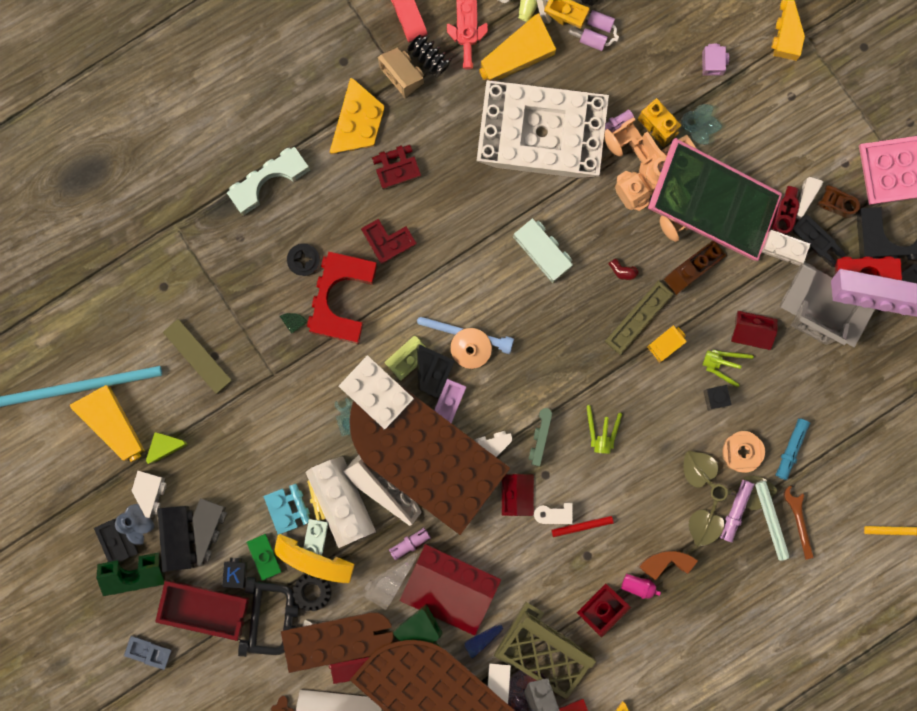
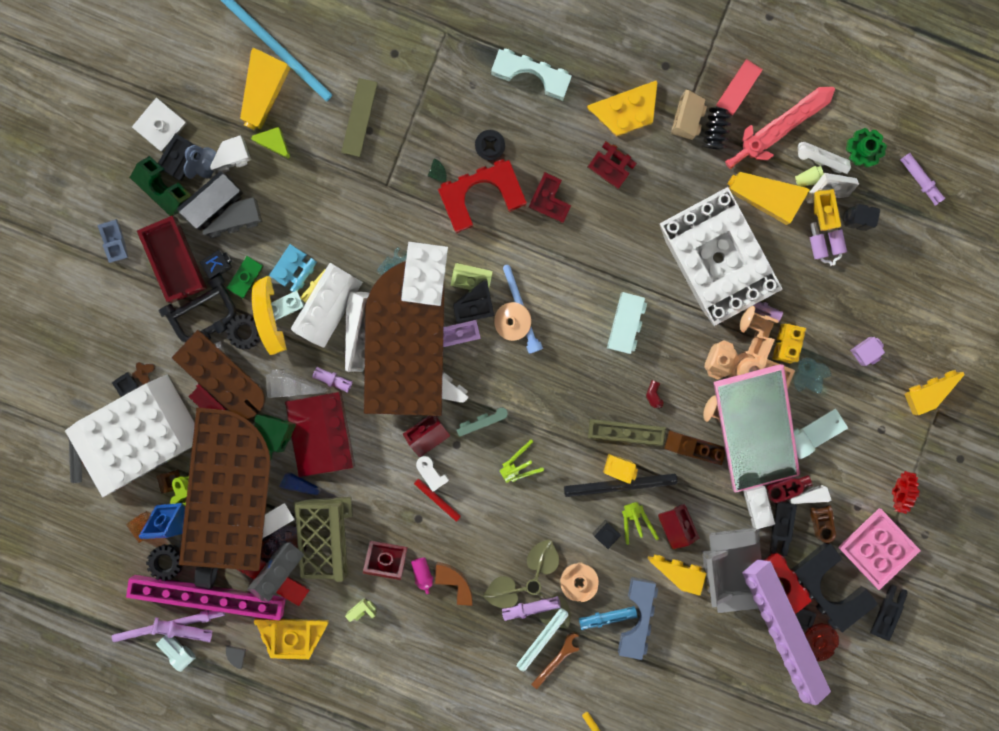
camera: 55 degrees right, 5 degrees up
none -> white plate [132,98,187,152]
none -> yellowish green bracket [345,598,377,622]
none -> black axle [564,473,678,497]
none -> sand blue arch [618,577,658,660]
none -> yellow slope [647,554,706,595]
none -> light aqua door [794,408,848,459]
none -> red gear [892,471,920,514]

